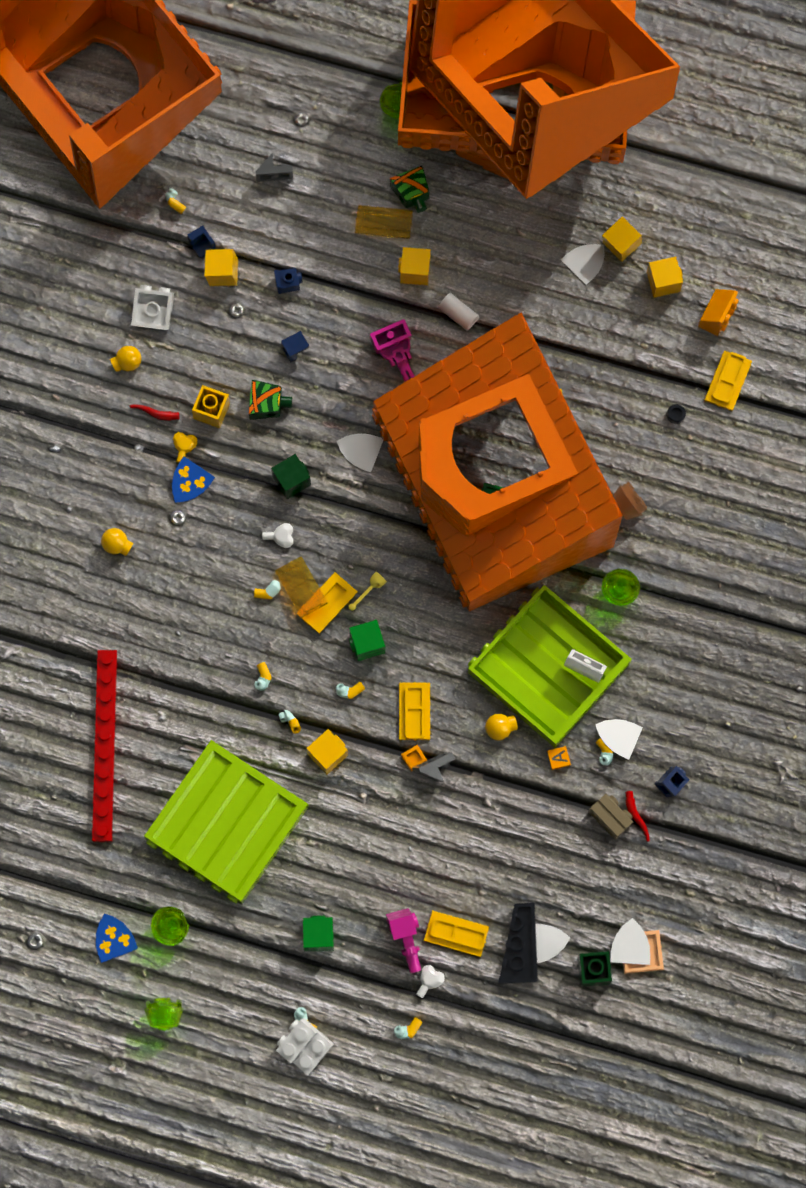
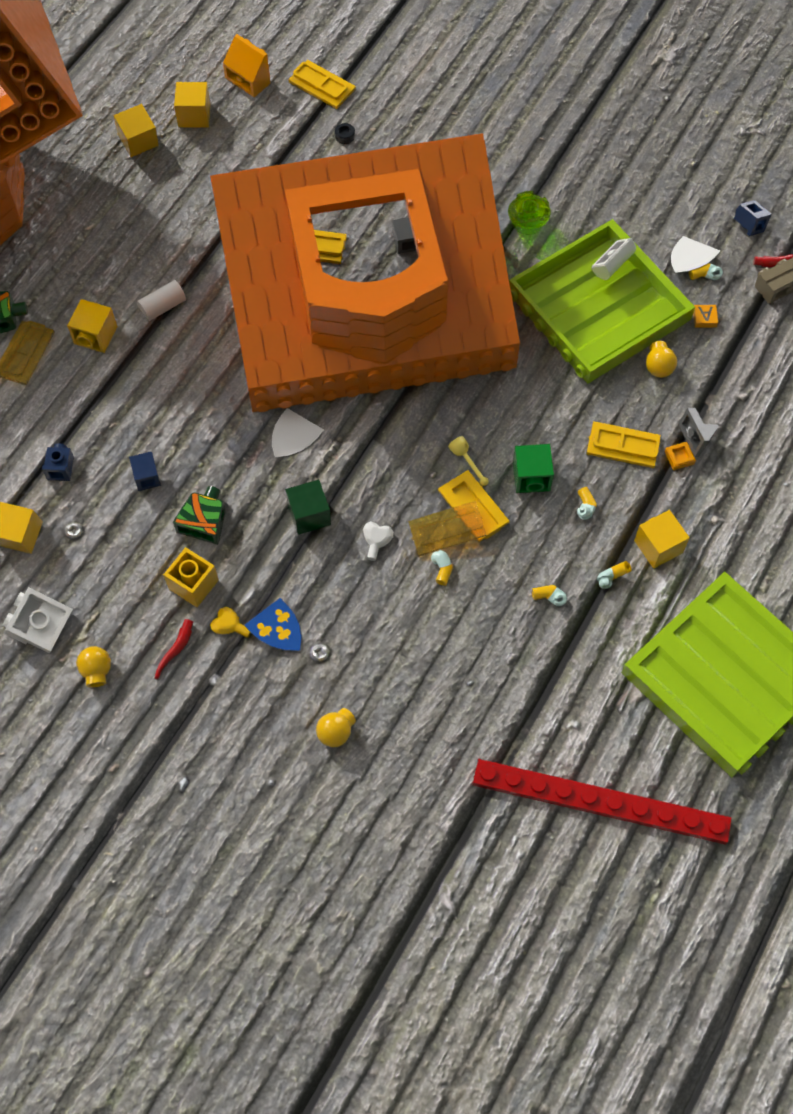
camera: 75 degrees left, 10 degrees down
dark pink brick [369,319,415,382] -> none
white sticker [560,244,605,285] -> none

